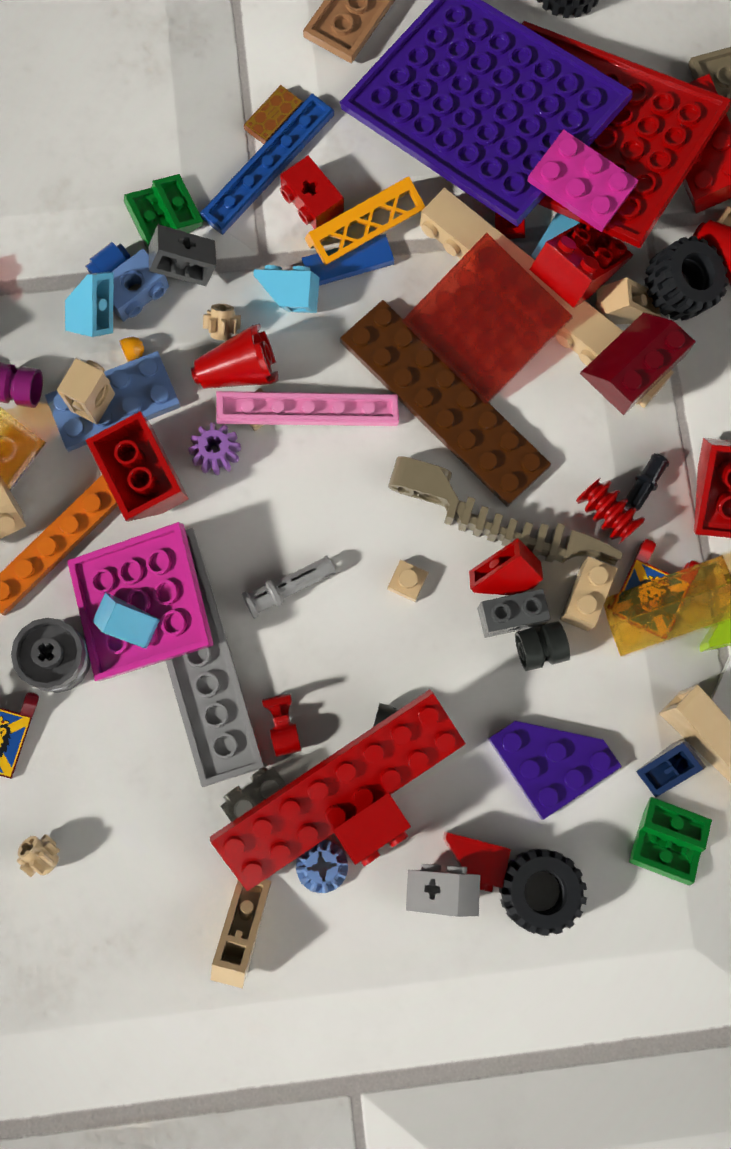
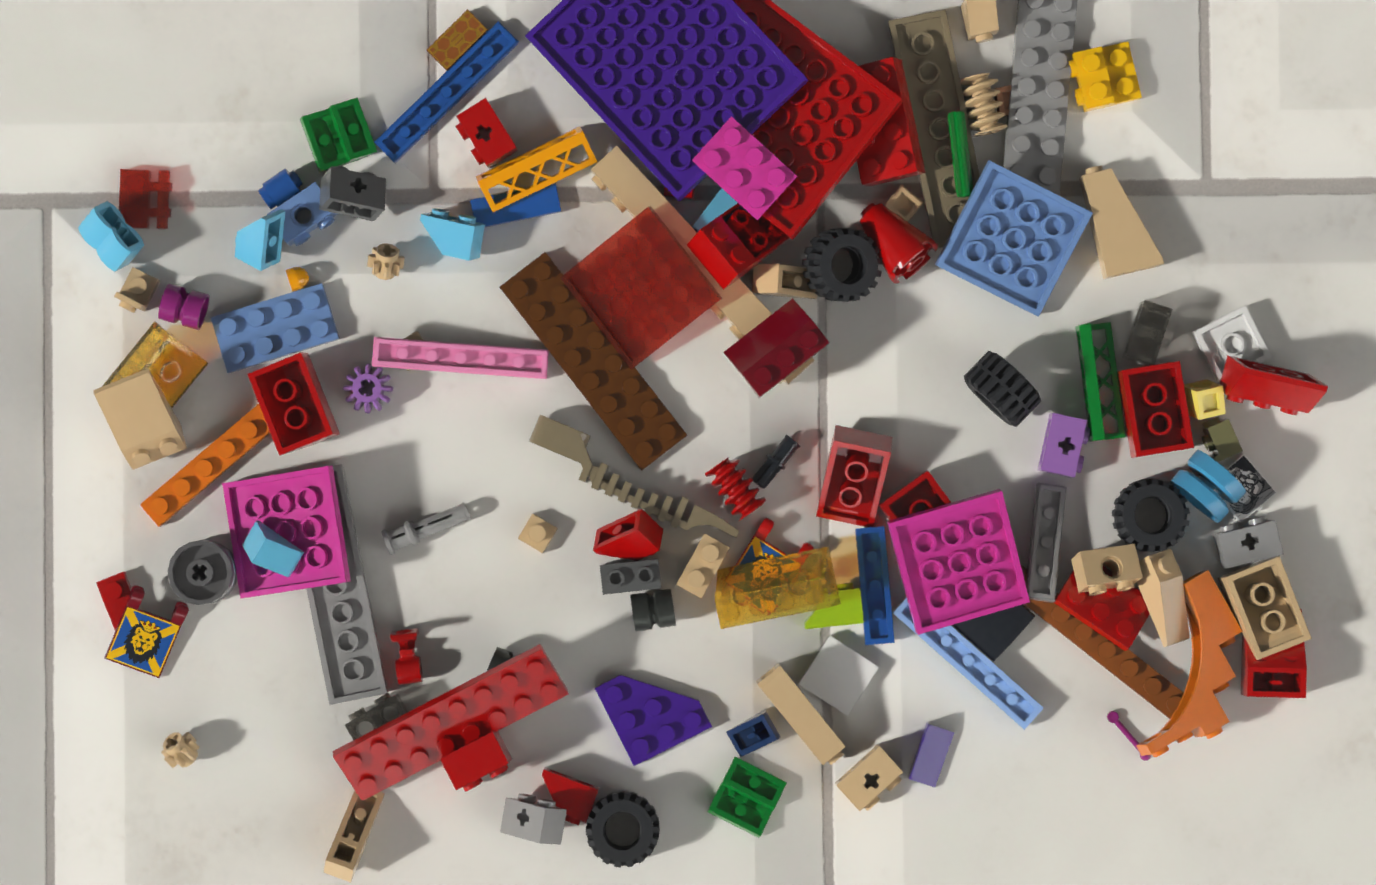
camera: 15 degrees right, 10 degrees up
tan brick [57,358,115,425] -> none
red cone [191,324,278,389] -> none
medium blue gear [296,840,348,893] -> none

